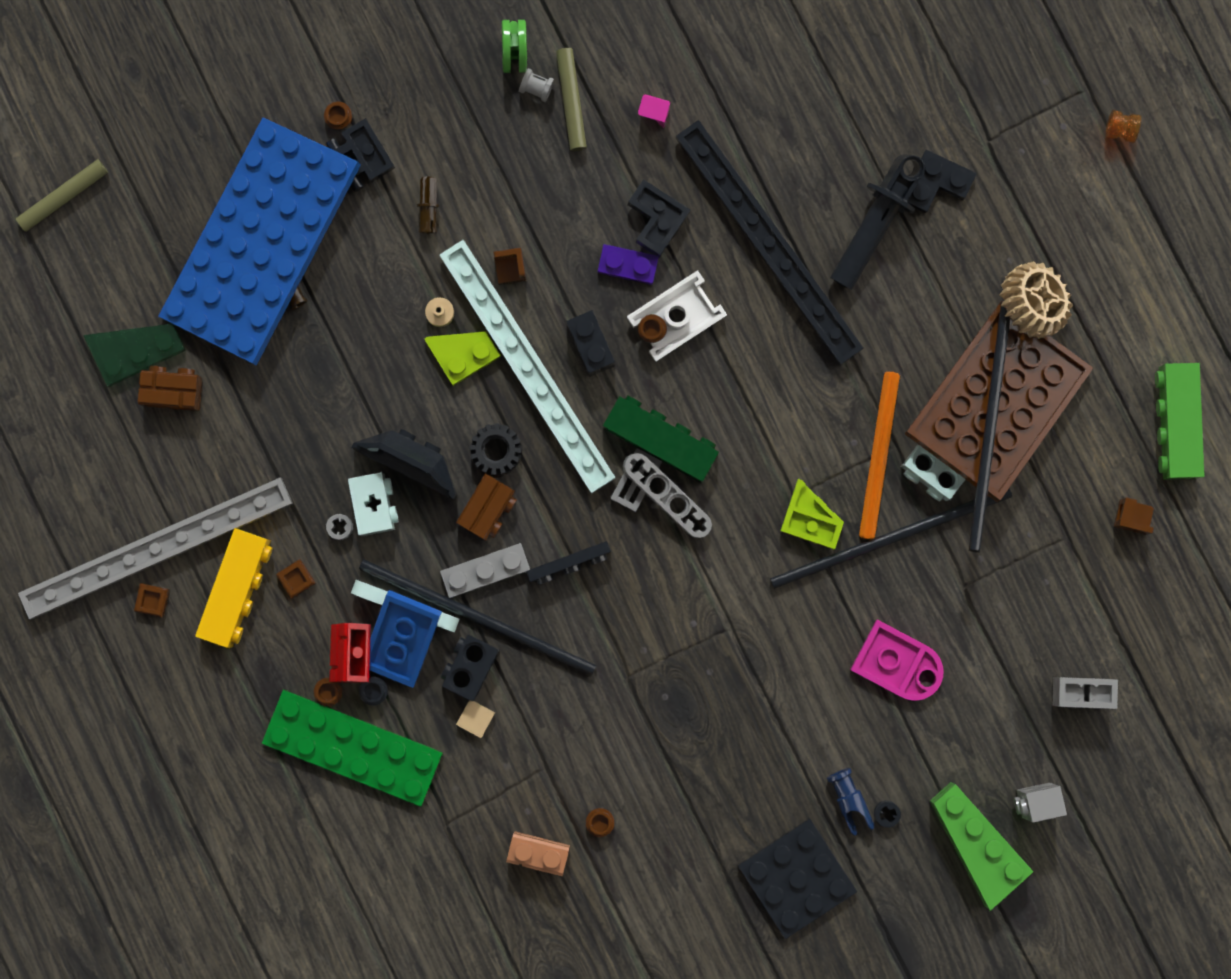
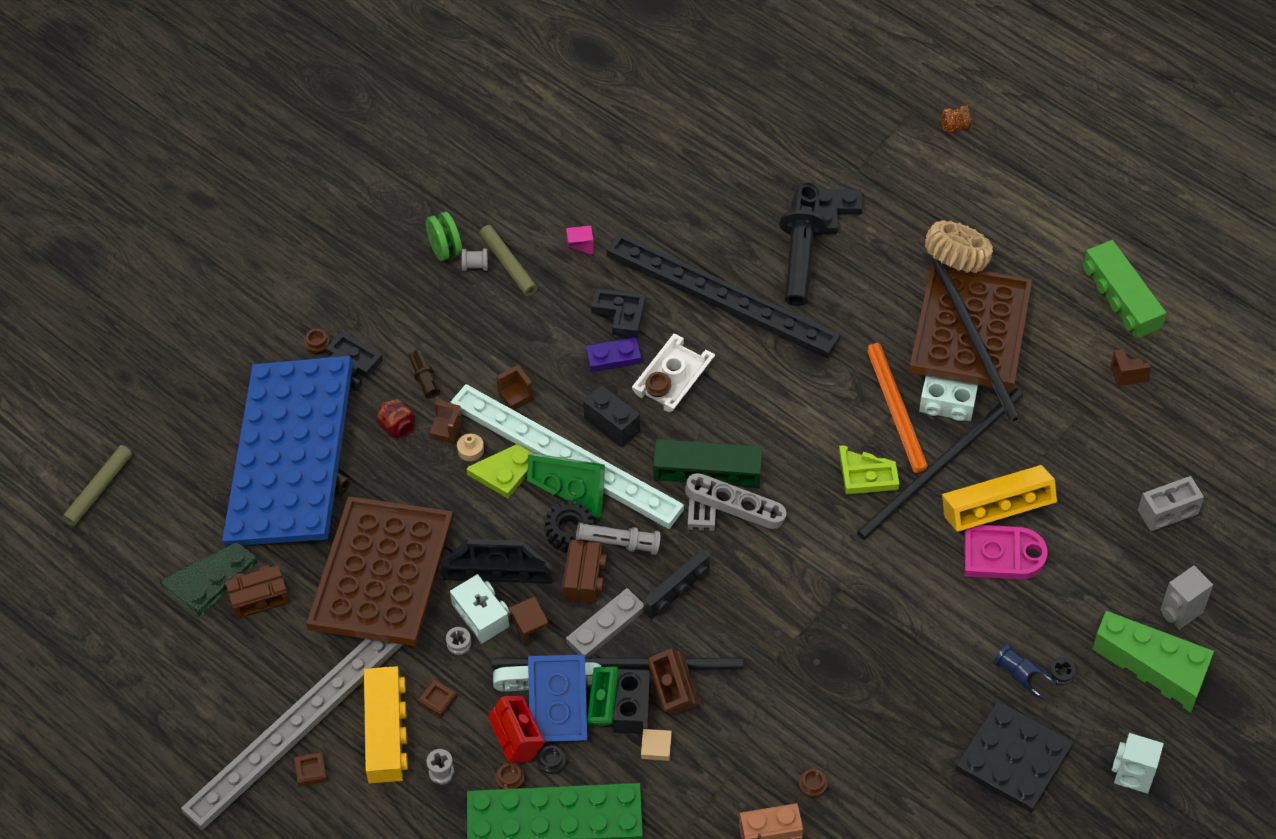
camera: 25 degrees left, 30 degrees down
none -> reddish brown plate [306,496,453,646]
none -> dark red head [377,399,416,438]
none -> light grey bush [426,749,455,785]
none -> reddish brown panel [429,400,463,444]
none -> reddish brown panel [509,596,548,646]
none -> green wing [527,453,605,519]
none -> light grey pin [576,522,660,555]
none -> green slope [587,667,619,727]
none -> reddish brown brick [647,649,700,715]
none -> yellow brick [942,465,1057,532]
none -> light aqua brick [1112,733,1164,794]

